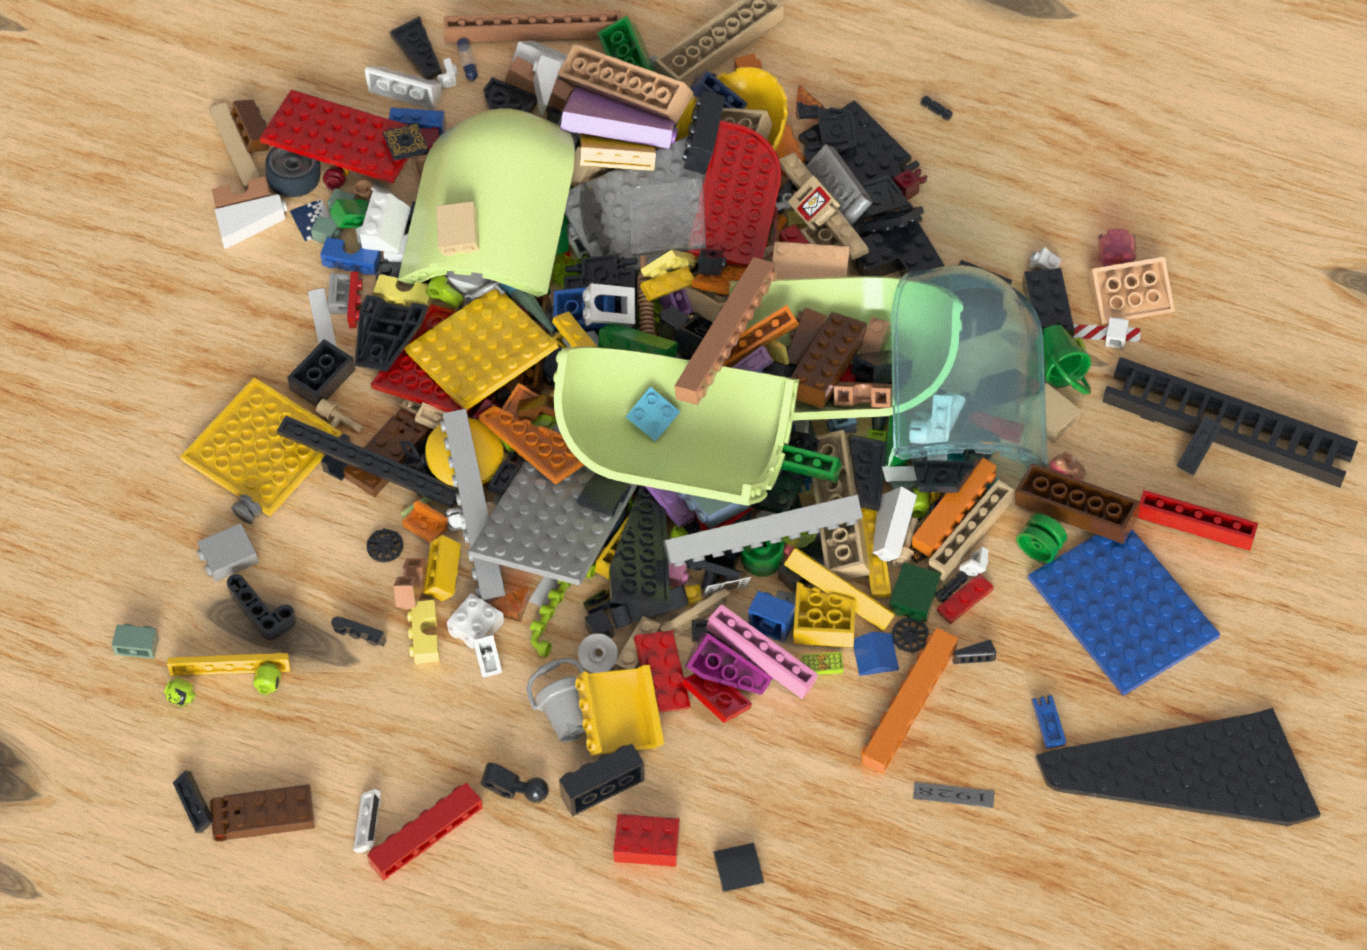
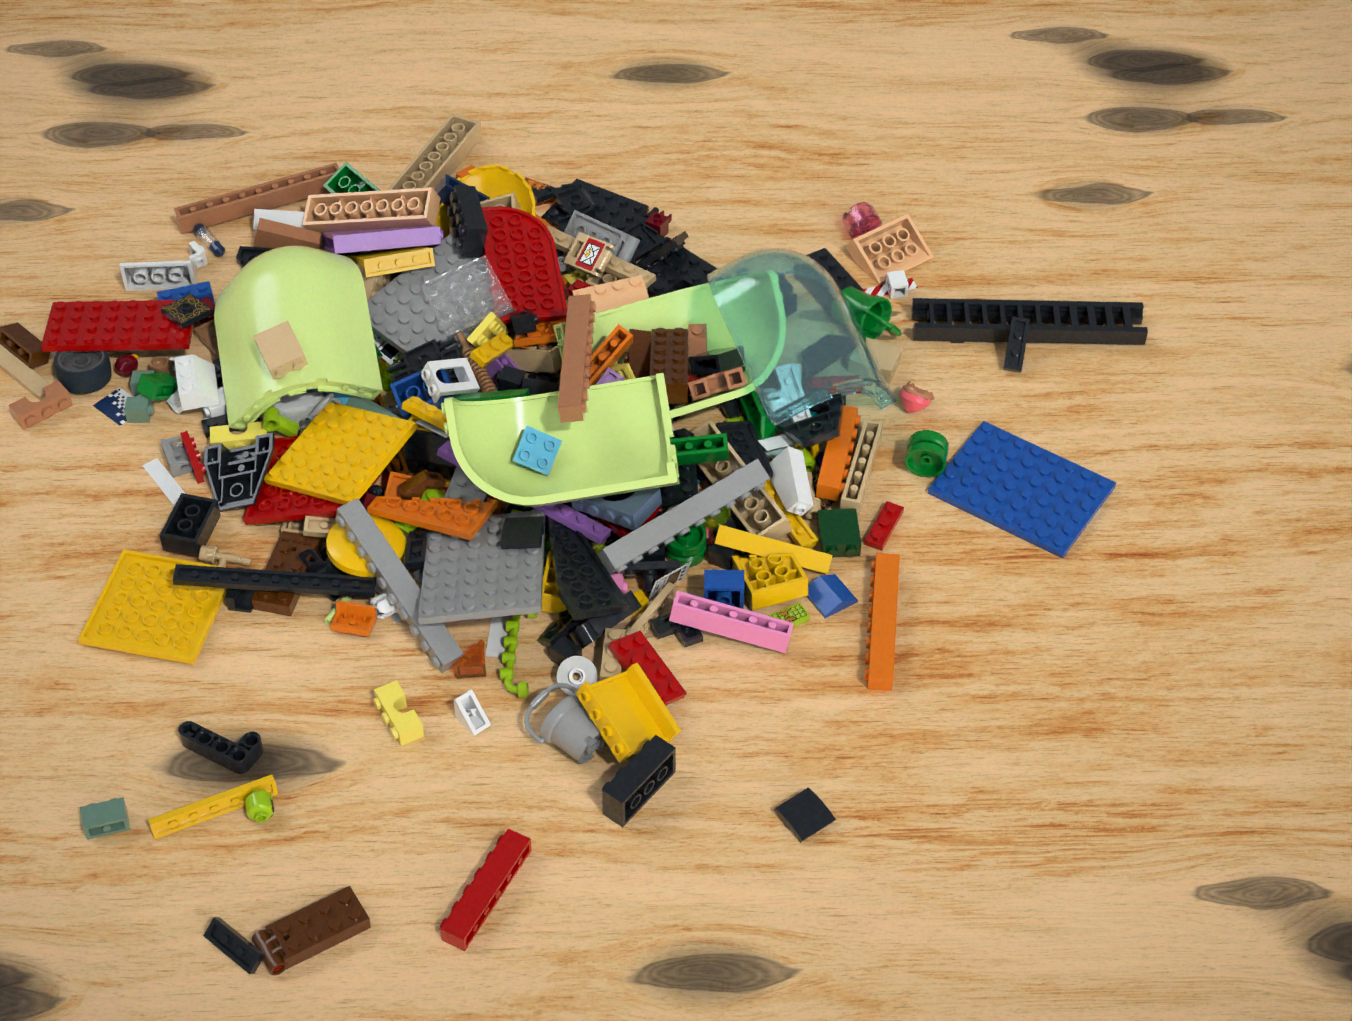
camera: 25 degrees left, 10 degrees down
lime head [164,677,196,707] -> none
light grey brick [197,523,259,582] -> none
white slope [214,194,287,249] -> none
dark grey wheel [231,494,262,524] -> none
blue arch [320,237,382,275] -> none
black hinge [331,617,387,646] -> none
white plate [353,789,381,853] -> none
black wheel [367,528,403,562] -> none
black wing [390,16,442,80] -> none
nougat arch [393,558,427,609] -> none
yellow brick [423,535,461,601] -> none
white brick [447,593,504,649] -> none
black beam [480,763,549,803] -> none
white slope [532,55,562,115] -> none
clear smoke slope [580,182,612,256] -> none
red brick [613,814,680,867] -> none
red plate [682,673,753,723] -> none
magenta wedge [685,633,773,695] -> none
medium blue brick [826,418,857,433] -> none
black wheel [892,618,929,653] -> none
flat silver sticker [913,782,995,808] -> none
black axle [920,96,953,121] -> none
black axle [936,571,968,602] -> none
black slope [952,640,997,664] -> none
white bracket [959,547,989,577] -> none
reddish brown brick [1015,463,1140,544] -> none
white bracket [1029,247,1061,270] -> none
blue hinge [1032,695,1066,749] -> none
black wing [1035,708,1321,826] -> none
red brick [1138,490,1258,551] -> none

